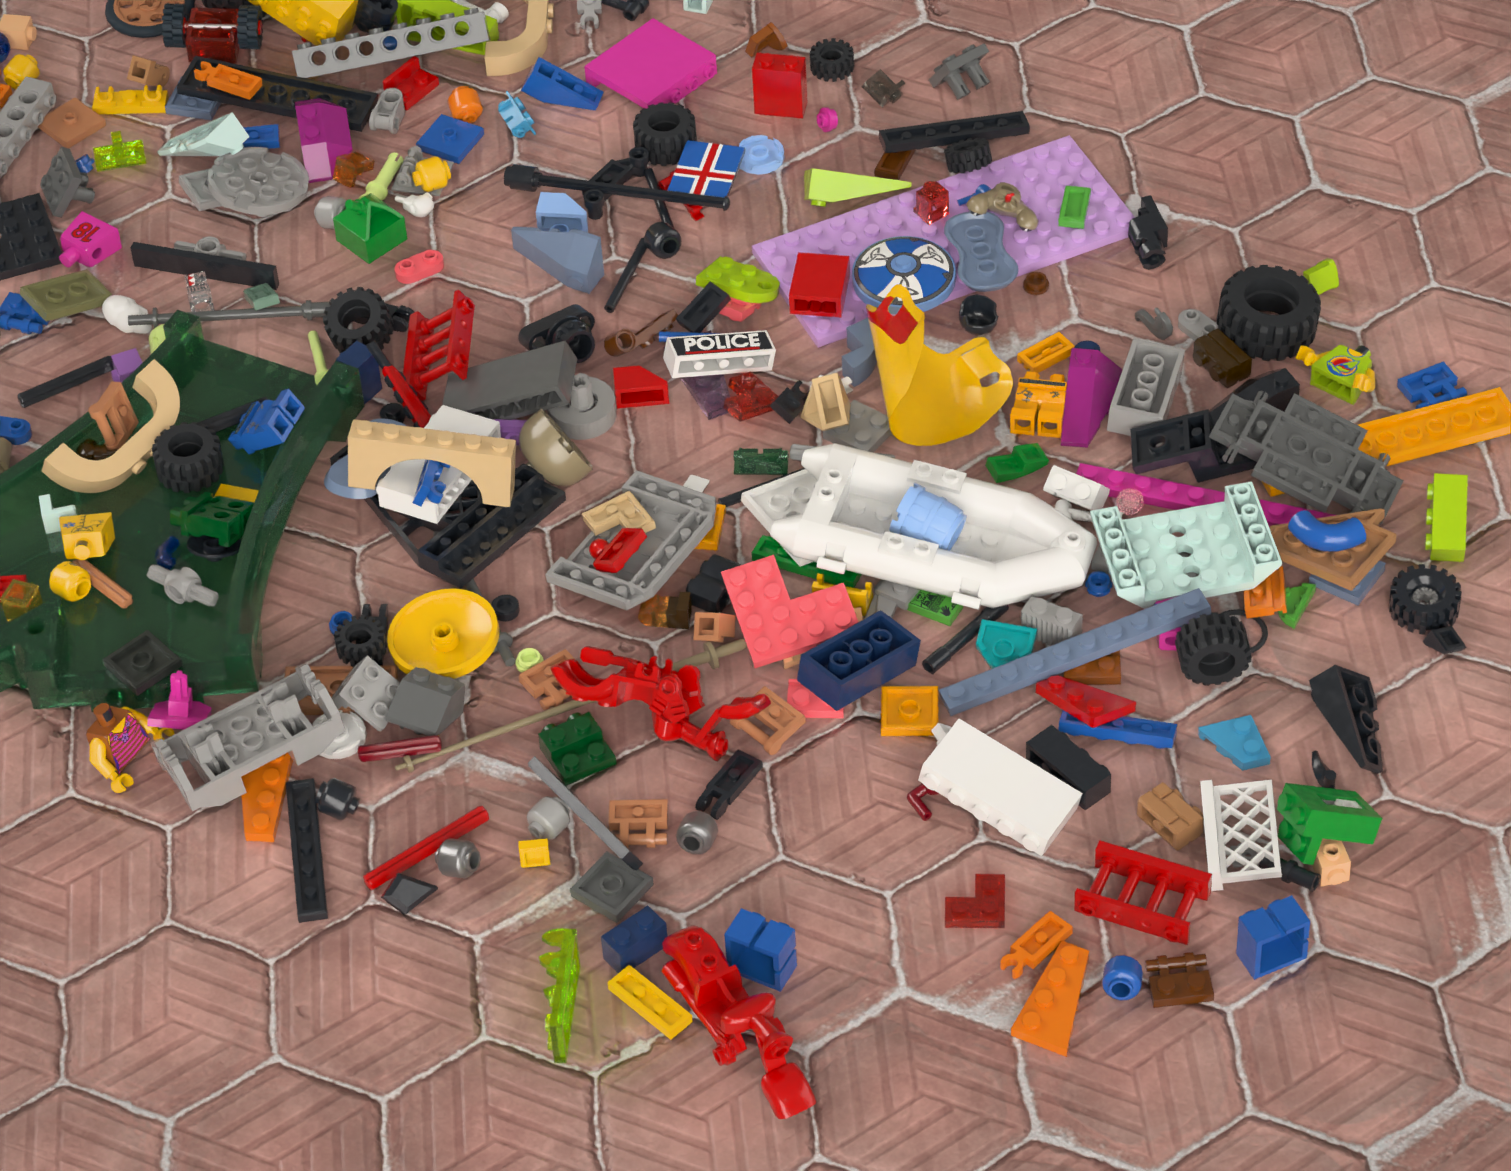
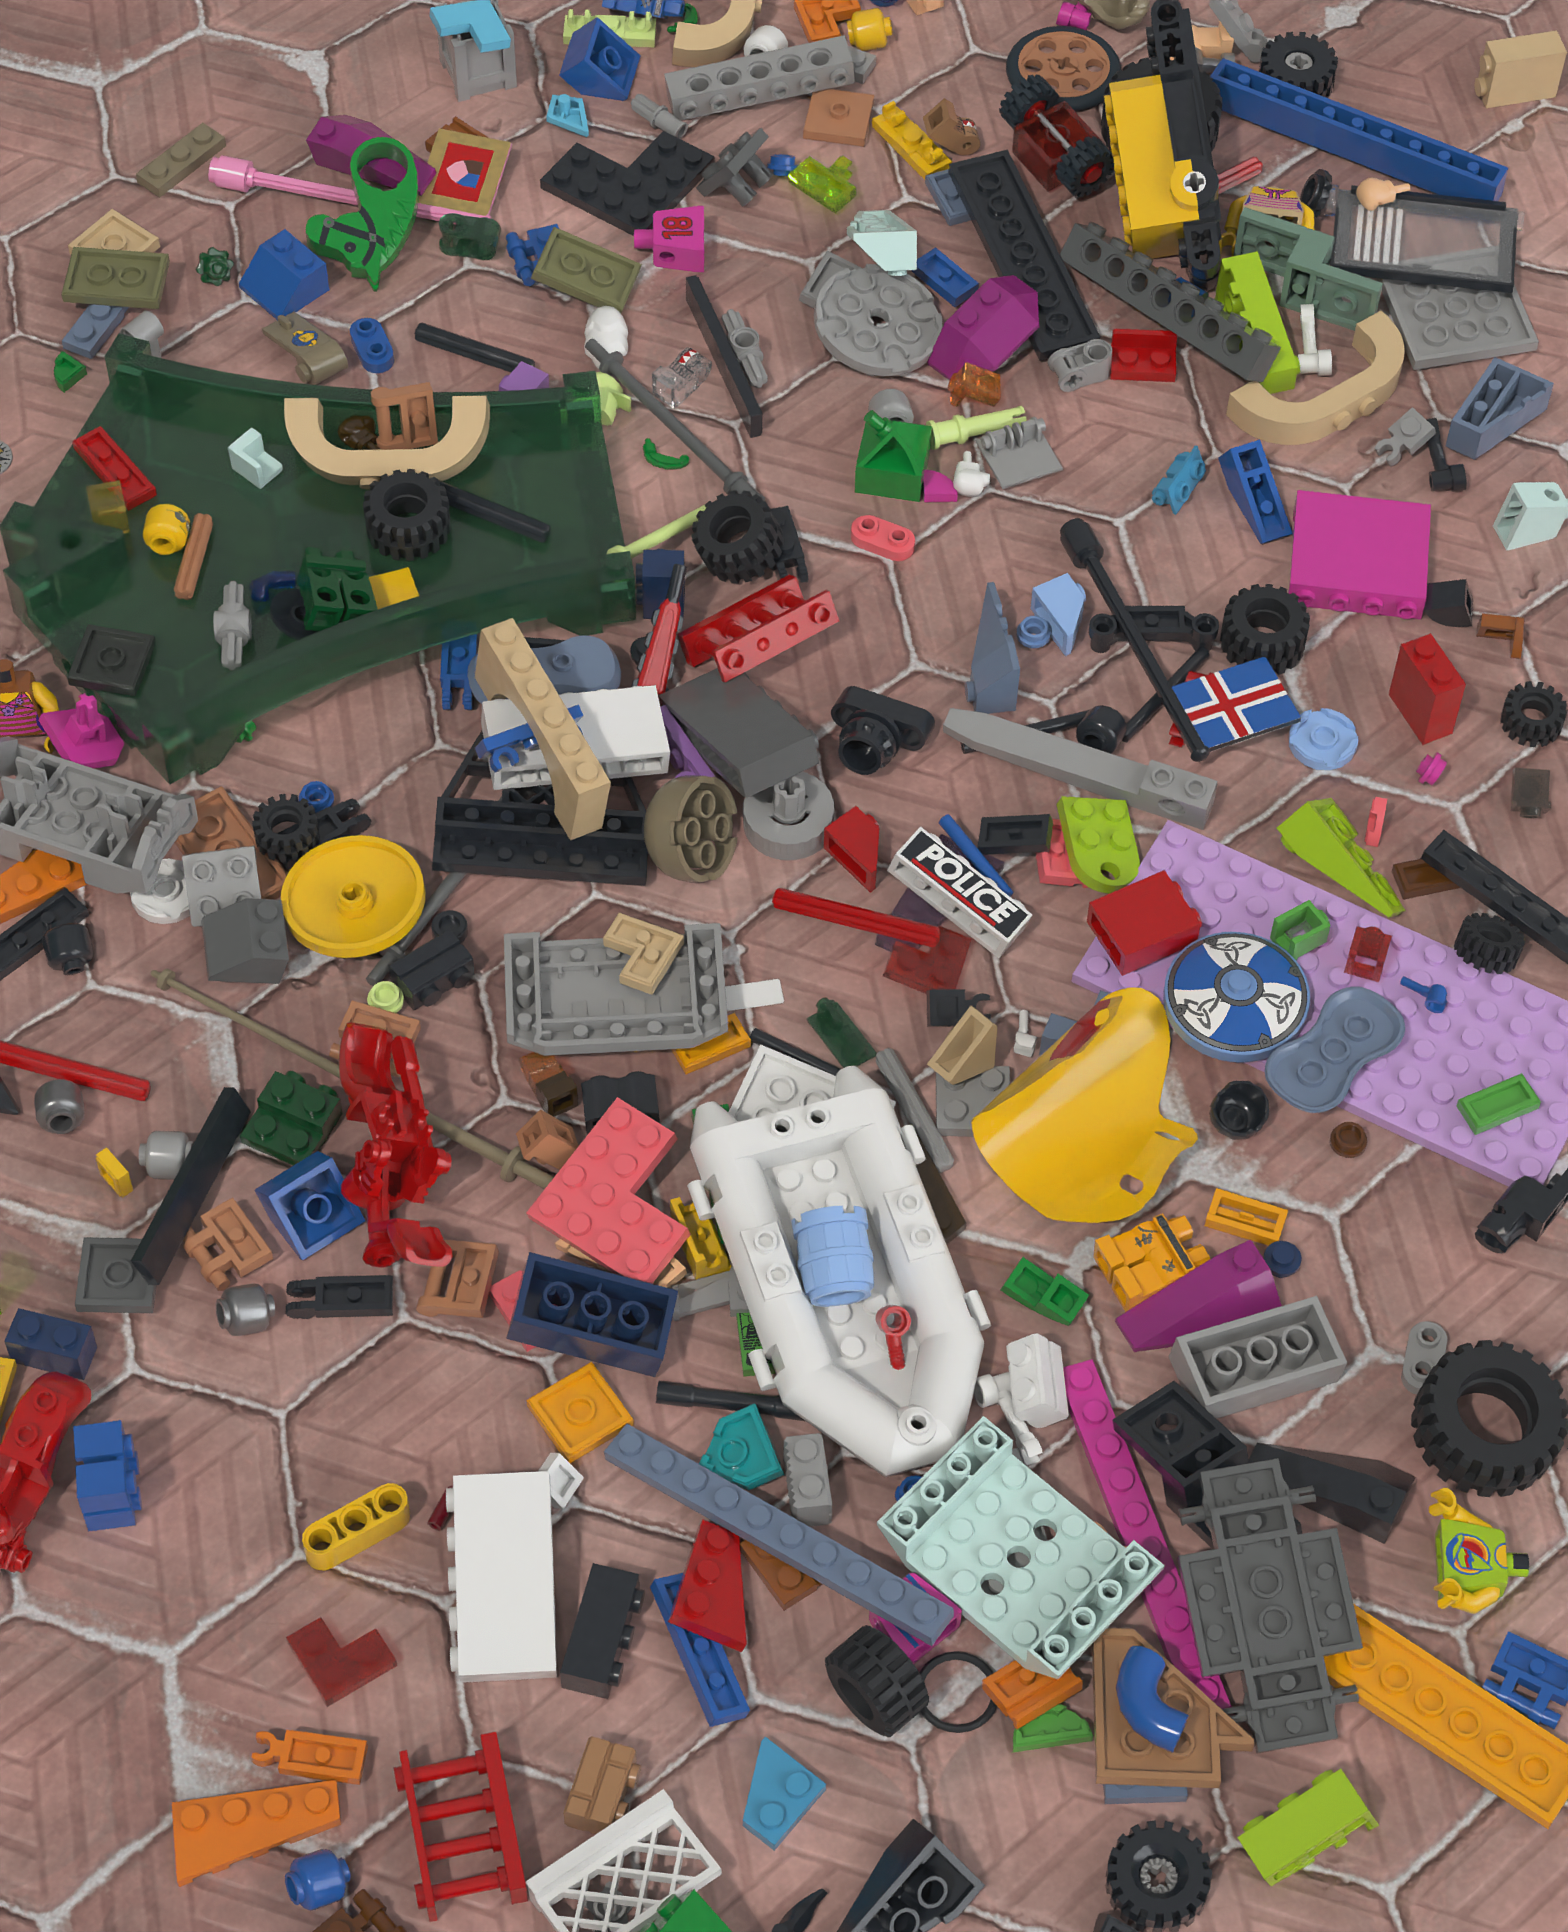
camera: 50 degrees right, 10 degrees up
yellow torso [59,512,115,560] -> none
orange plate [194,61,262,100] -> none
blue hips [228,389,305,454] -> none
sand green plate [243,283,280,310] -> none
dark red axle [358,735,442,762] -> none
yellow head [412,156,451,192] -> none
blue plate [416,114,484,164] -> none
orange head [448,86,483,124] -> none
red plate [589,528,647,573] -> none
reddish brown plate [604,309,678,357] -> none
dark tan head [966,182,1039,232] -> none
clear pink plate [1116,488,1144,516] -> none
dark grey piece [1135,307,1173,340] -> none
dark brown brick [1193,328,1252,388] -> none
none -> blue slope [254,1151,366,1260]
none -> yellow beam [302,1483,410,1571]
none -> black brick [388,930,475,1010]
none -> blue hinge [440,626,478,710]
none -> green piece [643,438,689,469]
none -> red axle [772,888,941,948]
none -> red brick [875,1305,911,1370]
none -> dark pink tile [923,470,958,502]
none -> light grey piece [943,708,1218,830]
none -> bright green window [1270,900,1331,960]
none -> coral tile [1364,797,1387,847]
none -> black brick [1424,579,1473,627]

